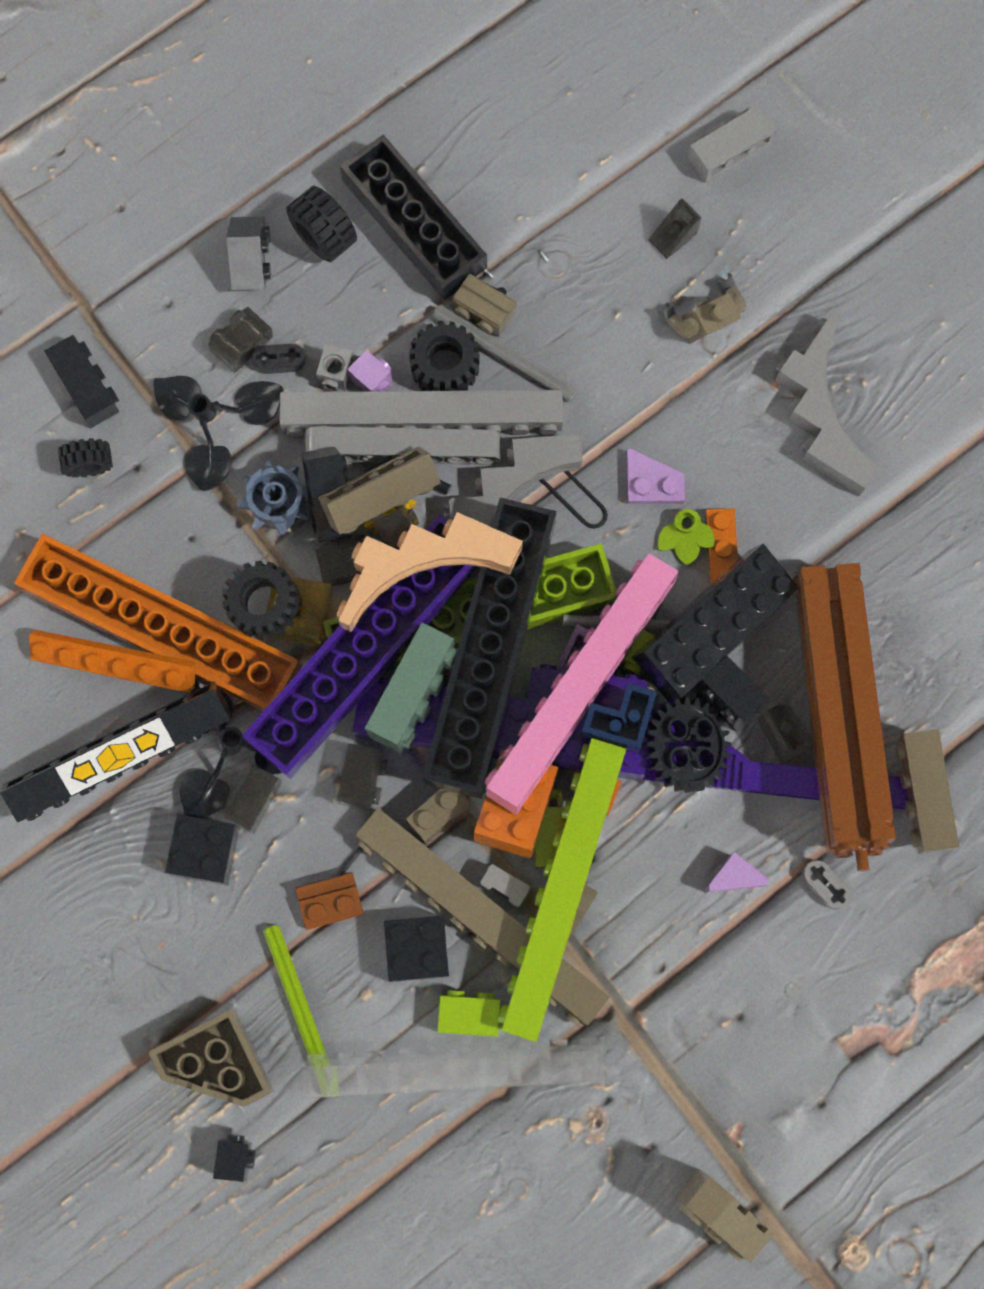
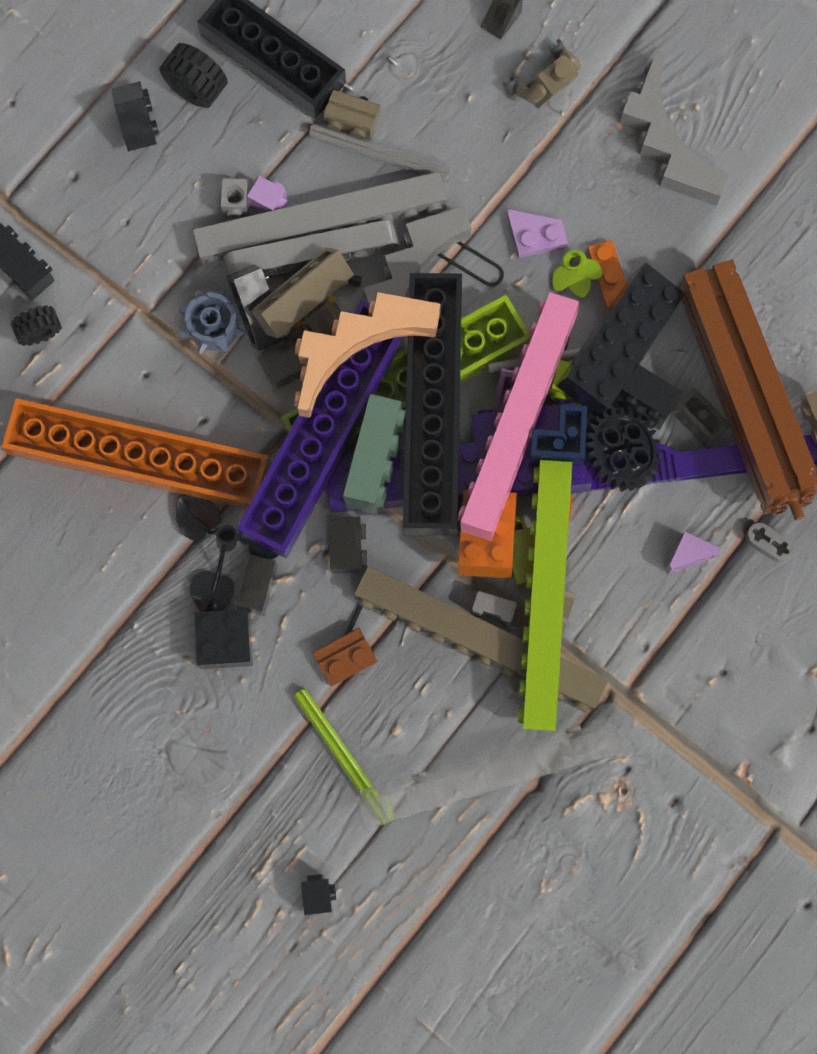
camera: 10 degrees left, 0 degrees up
black brick [0,681,231,823] -> none
orange plate [29,629,195,693] -> none
dark tan brick [148,1009,275,1107] -> none
black plant [154,376,284,491] -> none
clear smoke brick [208,307,273,373] -> none
black tyre [222,561,302,640] -> none
black beam [252,344,306,374] -> none
clear yellow brick [266,577,334,647] -> none
black brick [384,915,449,983] -> none
dark tan brick [406,789,470,844] -> none
black tyre [409,320,480,391] -> none
lime brick [437,990,503,1037] -> none
dark tan brick [676,1169,773,1263] -> none

